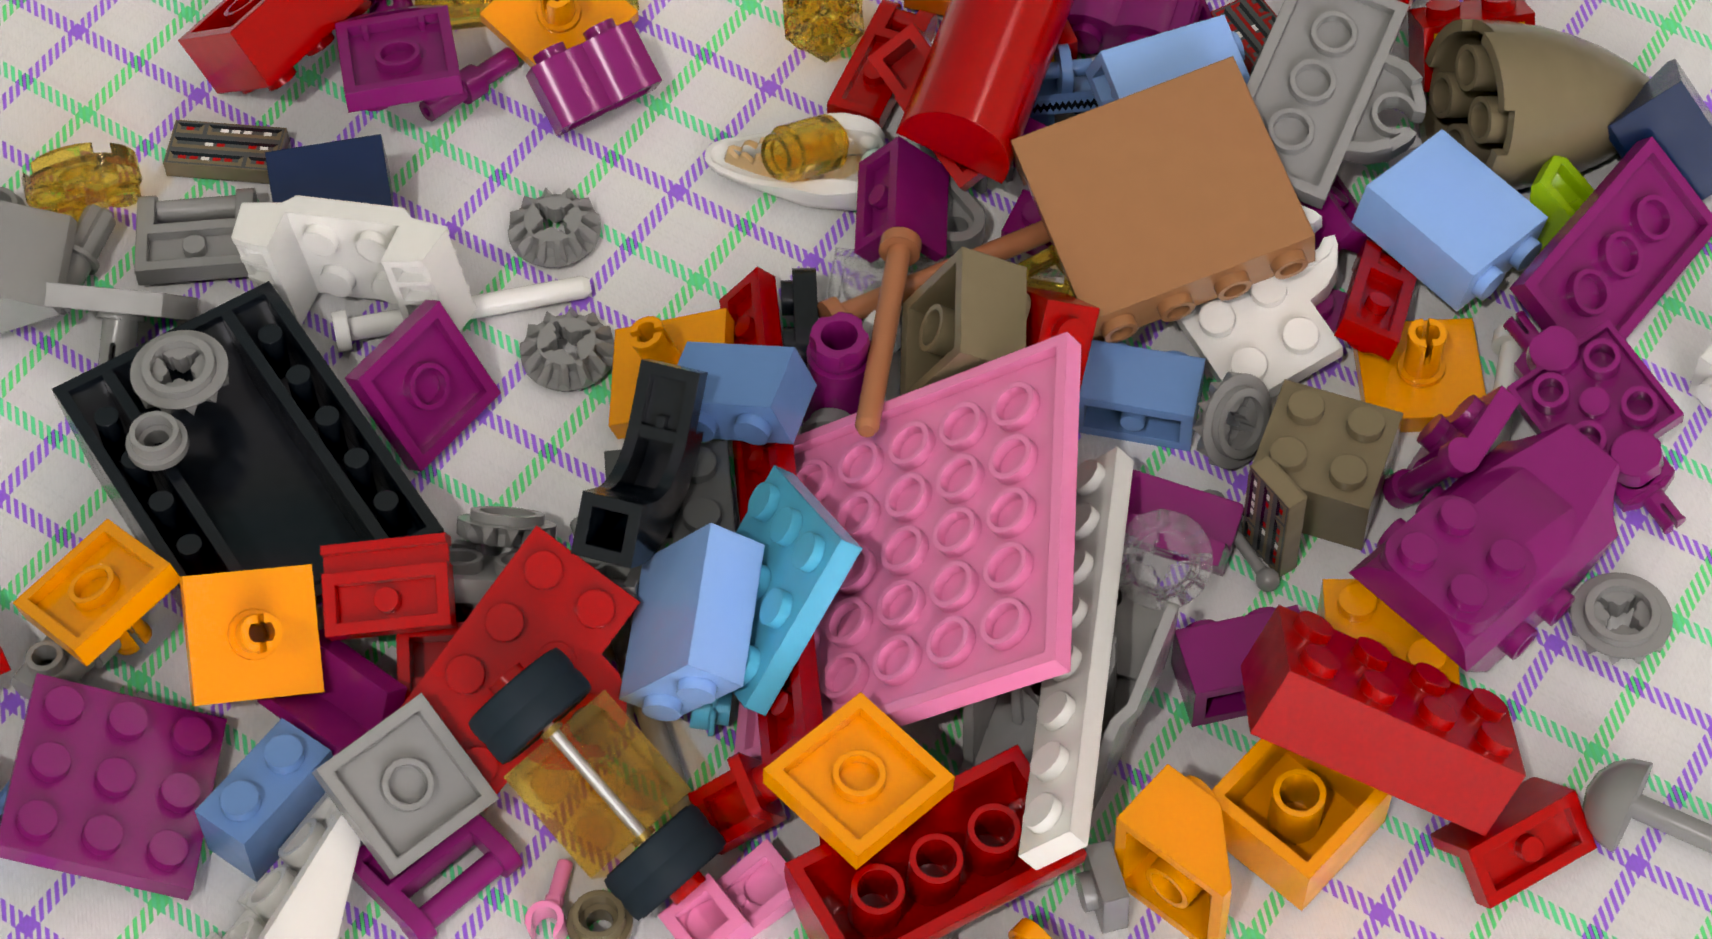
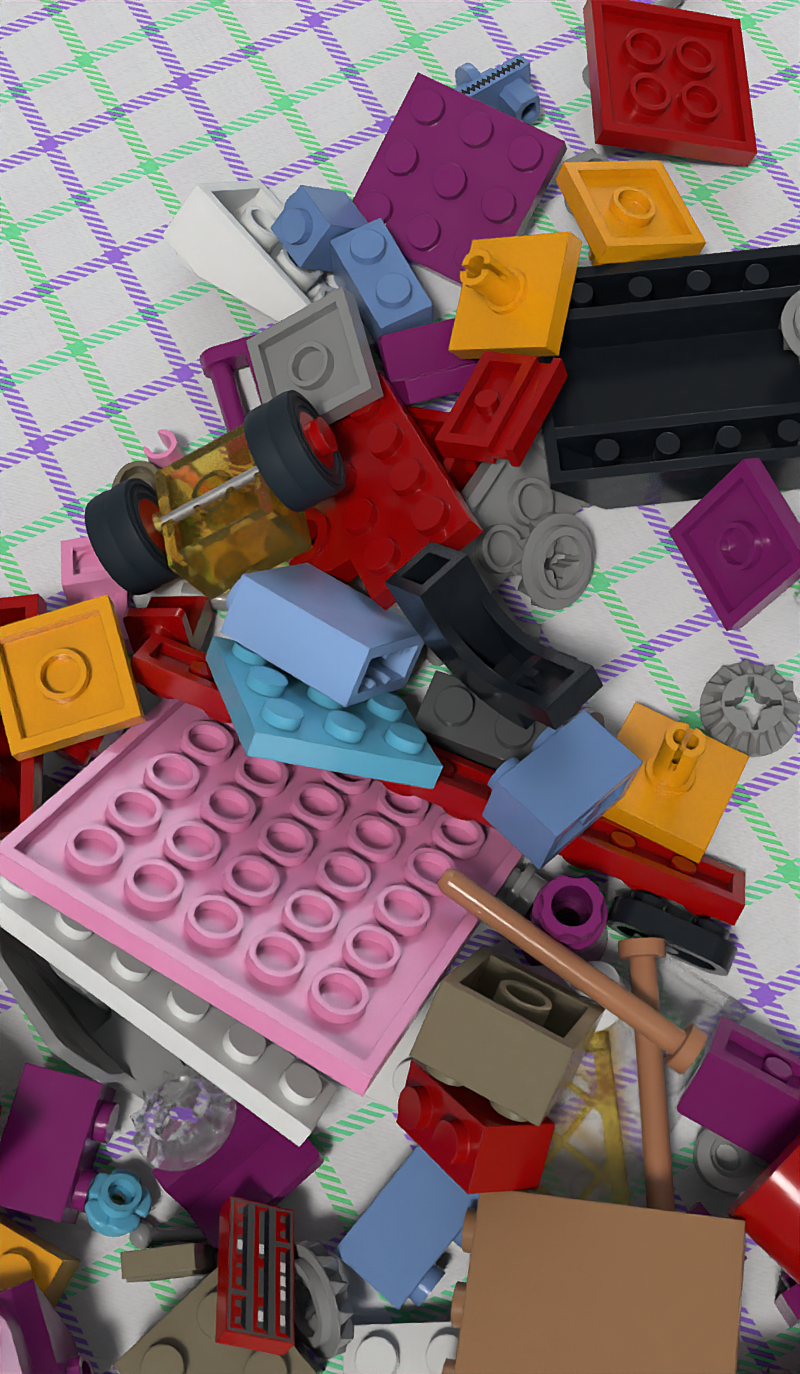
camera: 120 degrees right, 15 degrees up
light grey plate [125,411,190,471] -> none
none -> medium azure plate [85,1168,152,1237]
none -> tile [215,1196,294,1356]
none -> medium blue brick [271,185,368,272]

